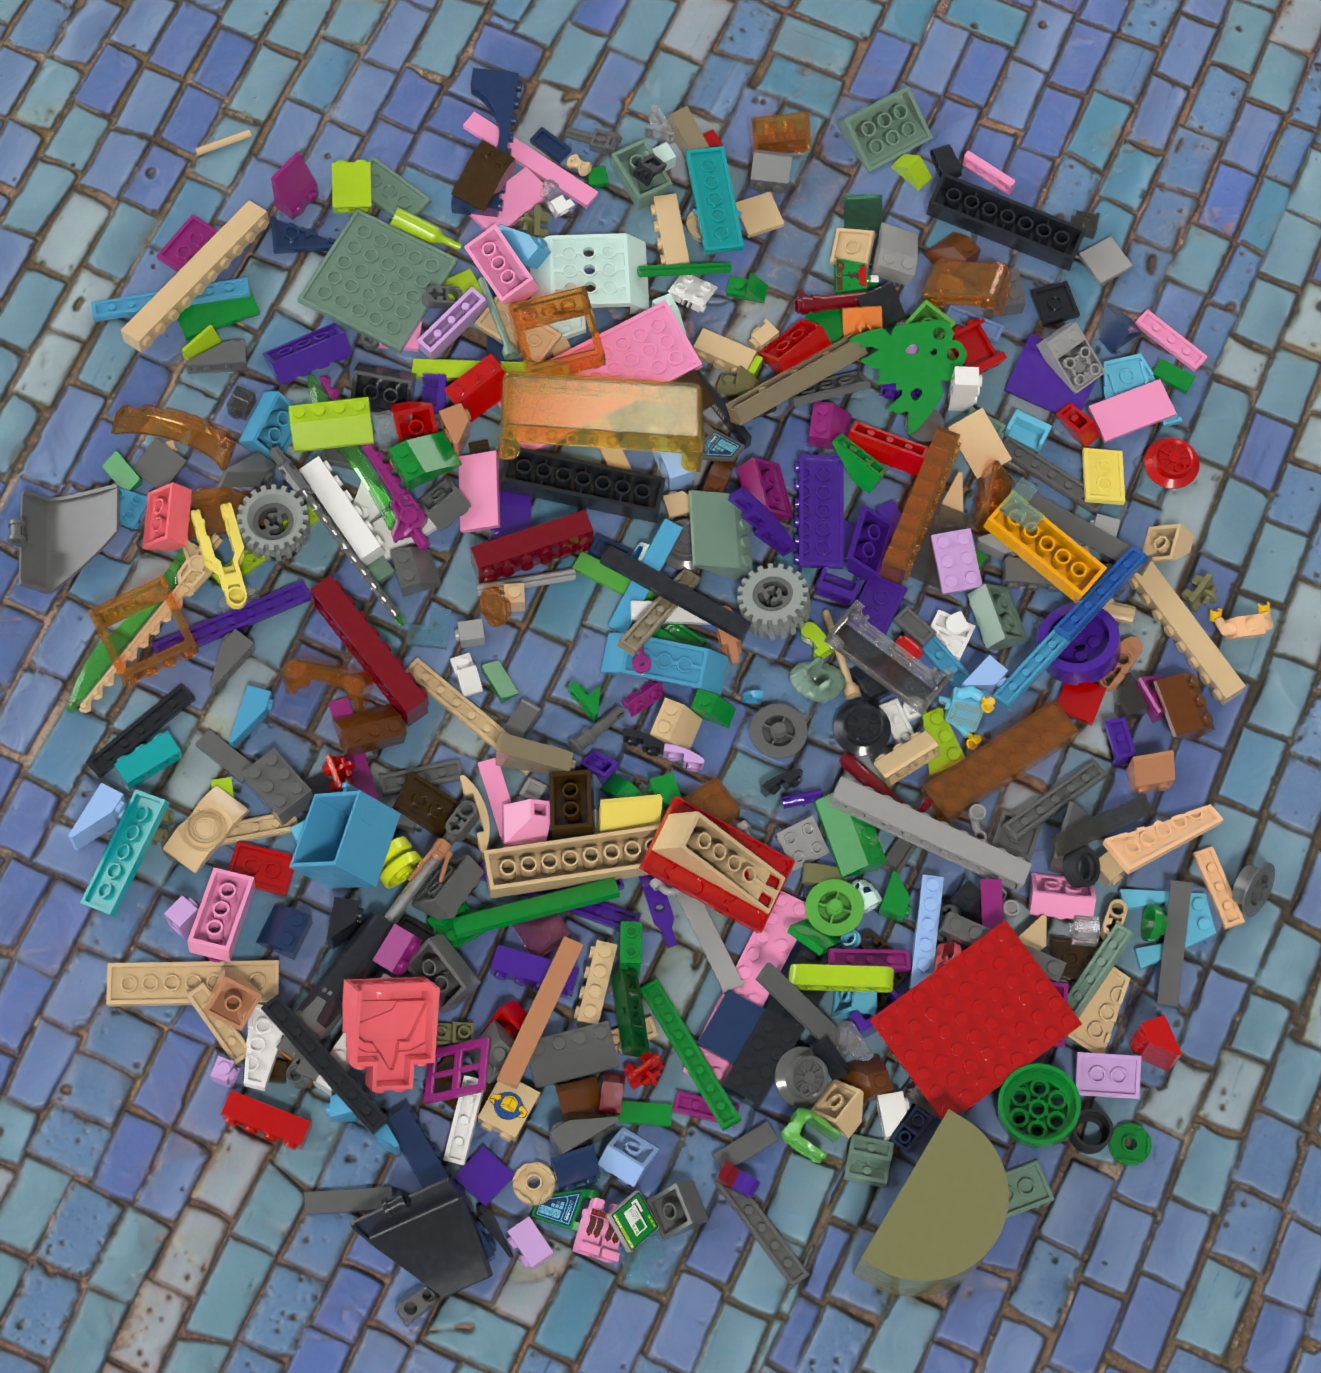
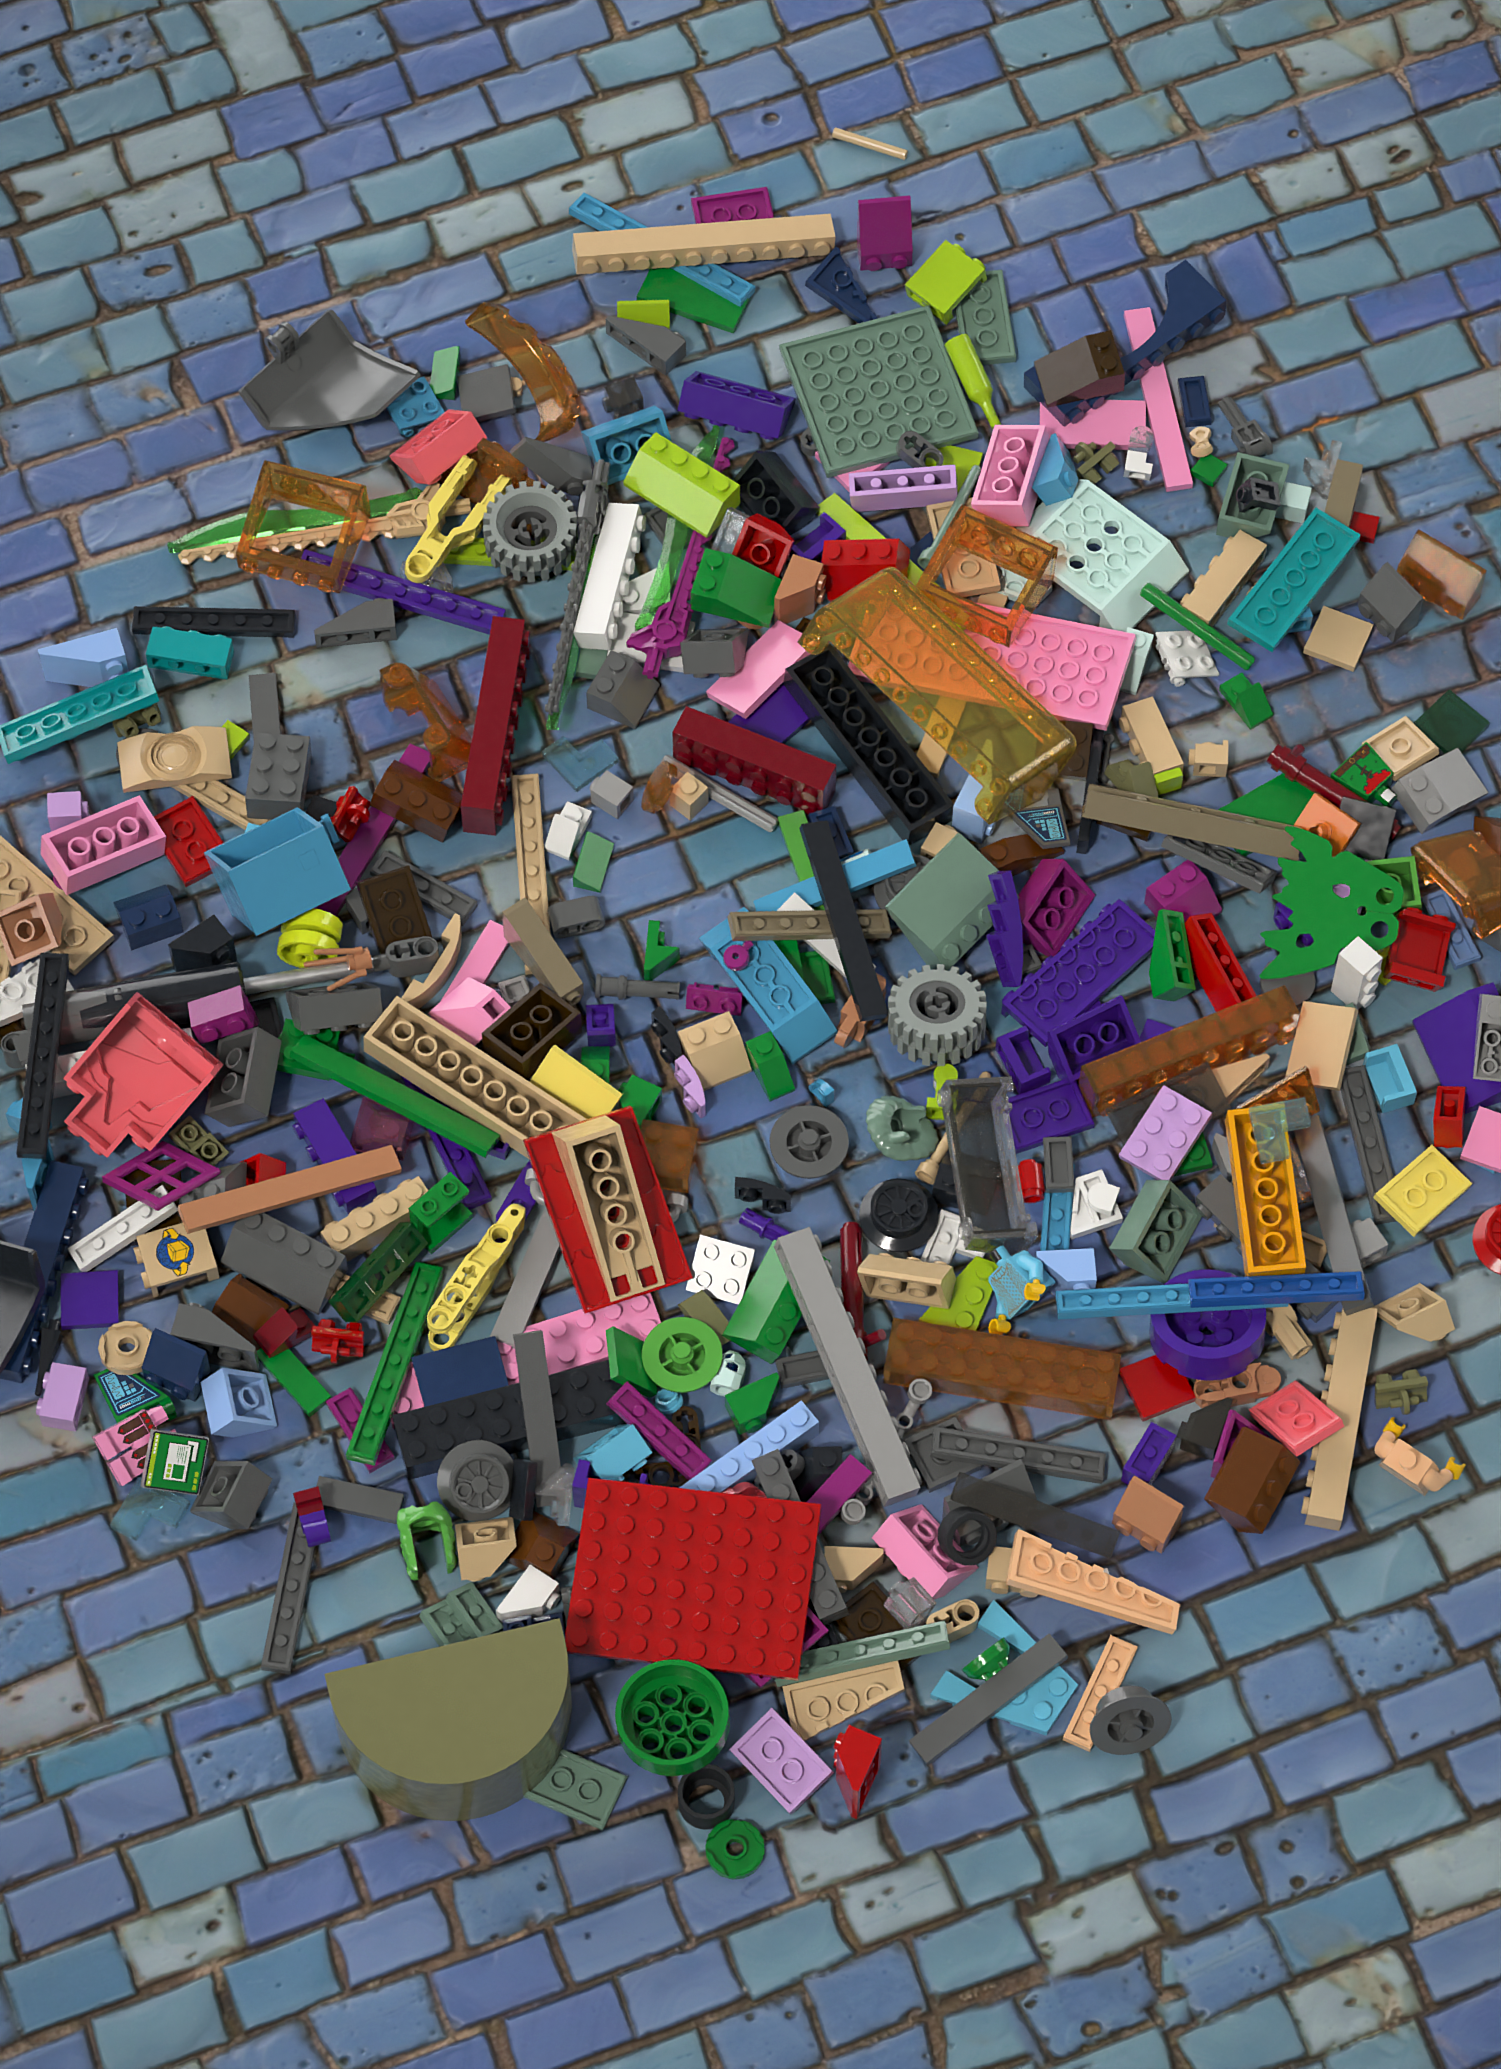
camera: 50 degrees right, 5 degrees down
dark azure slope [229,685,275,749] -> none
red slope [758,318,832,375] -> none
lime beam [789,964,894,993] -> none
none -> light yellow piece [427,1203,526,1351]
none -> coral tile [1249,1380,1344,1457]

